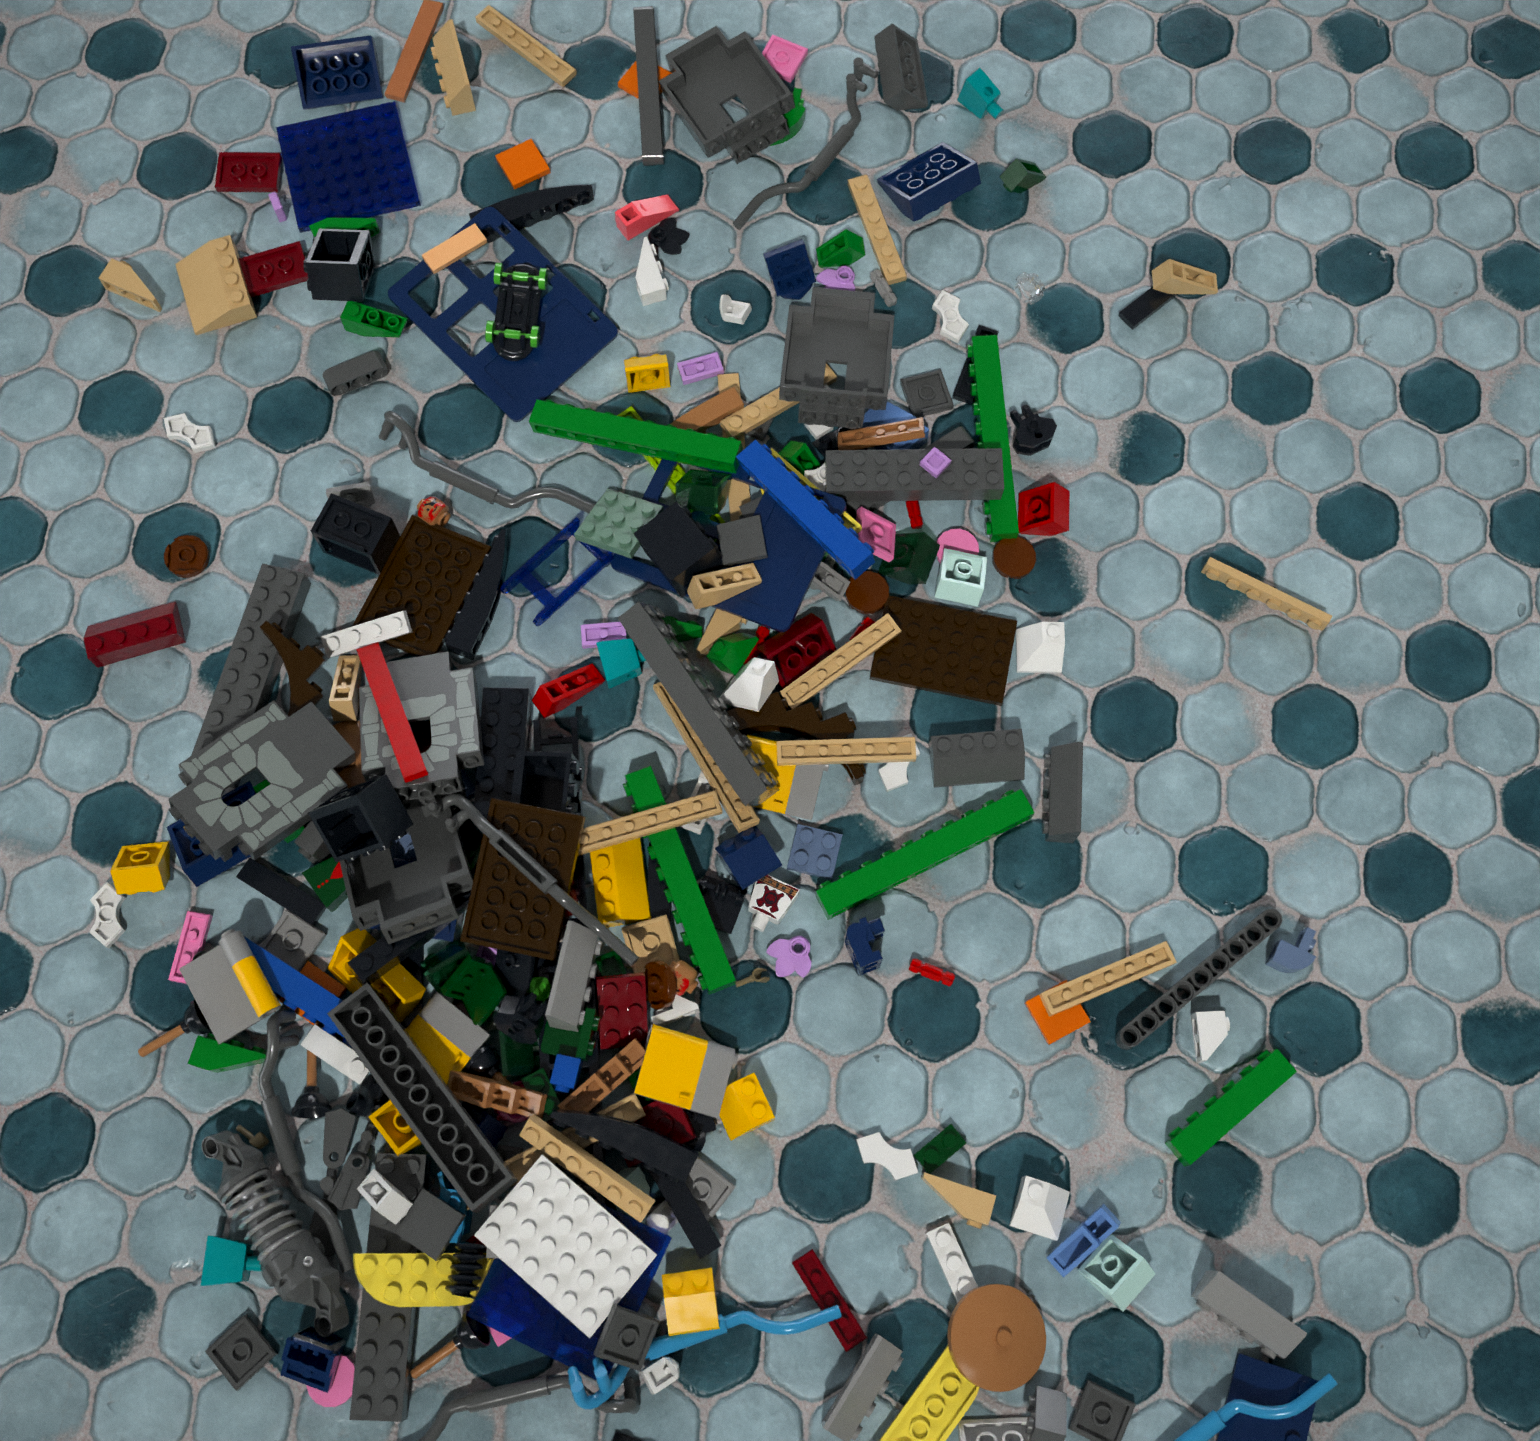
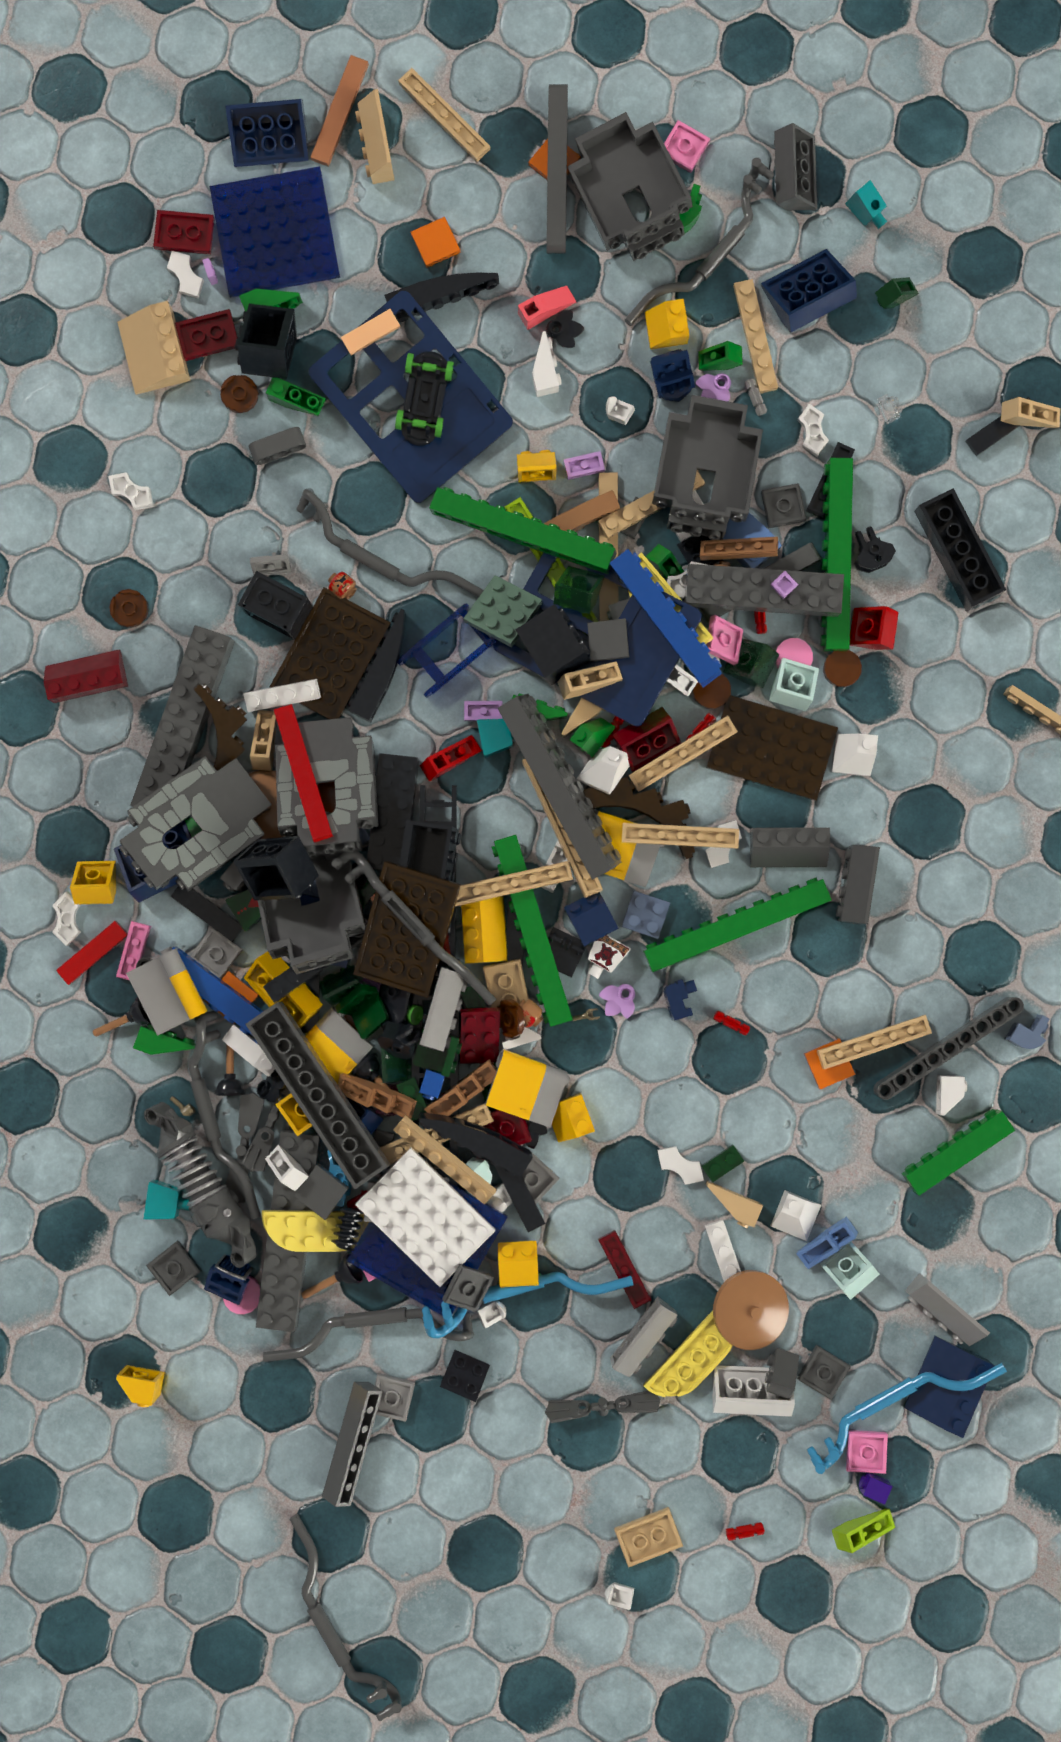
camera: 10 degrees right, 15 degrees up
tan slope [99,258,162,312] -> none
none -> red tile [56,921,128,985]
none -> white tile [167,251,204,299]
none -> reddish brown tile [220,375,259,413]
none -> yellow slope [645,299,690,350]
none -> black brick [914,488,1006,612]

